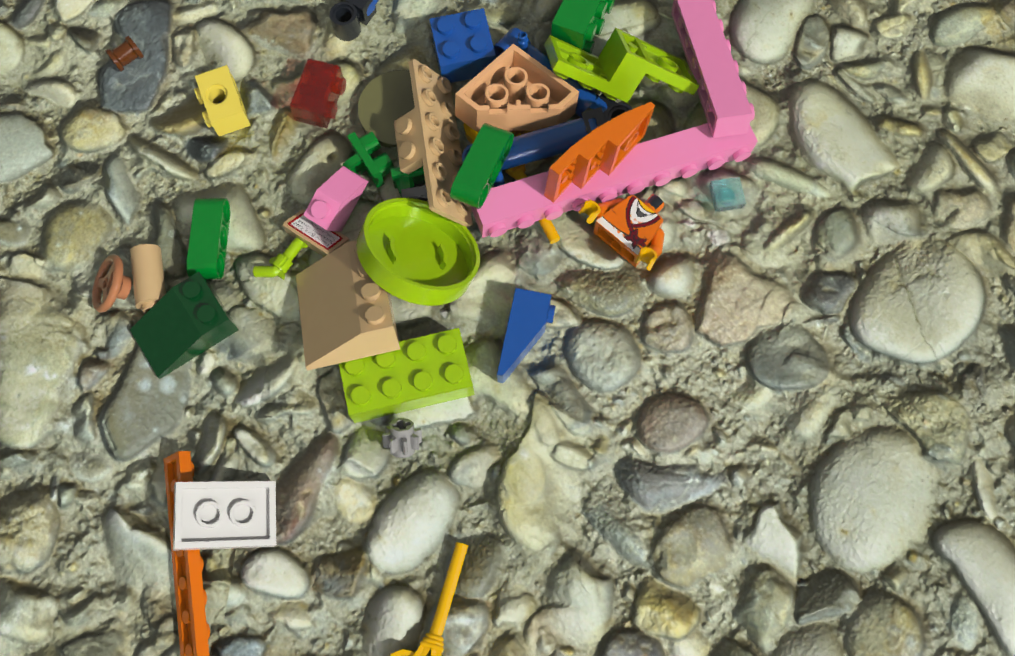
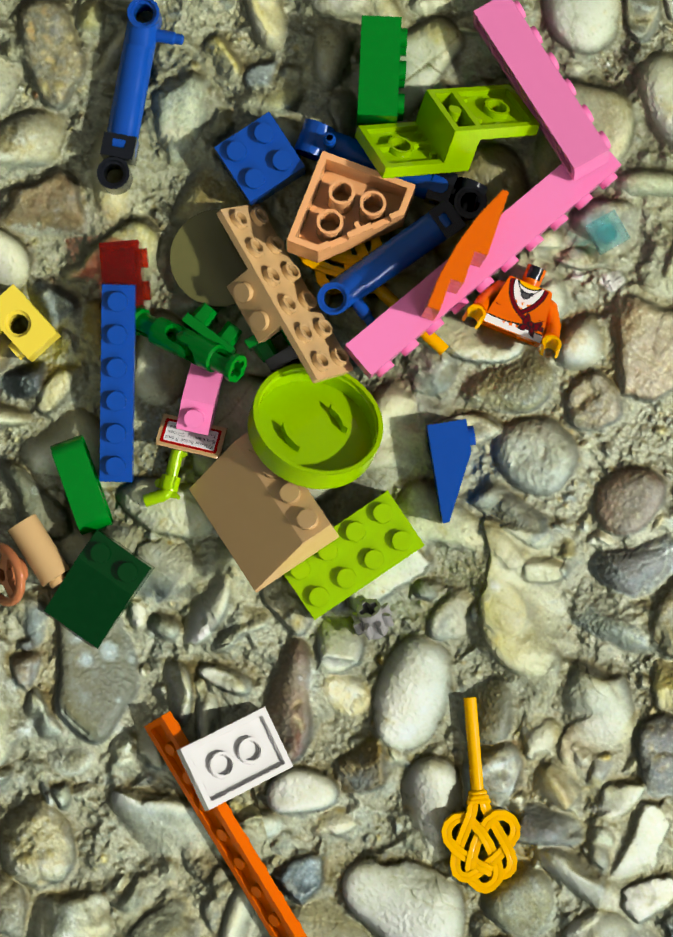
camera: 20 degrees left, 15 degrees up
green beam [450,123,514,209] -> none
none -> blue plate [99,283,136,482]
none -> green piece [136,307,247,383]

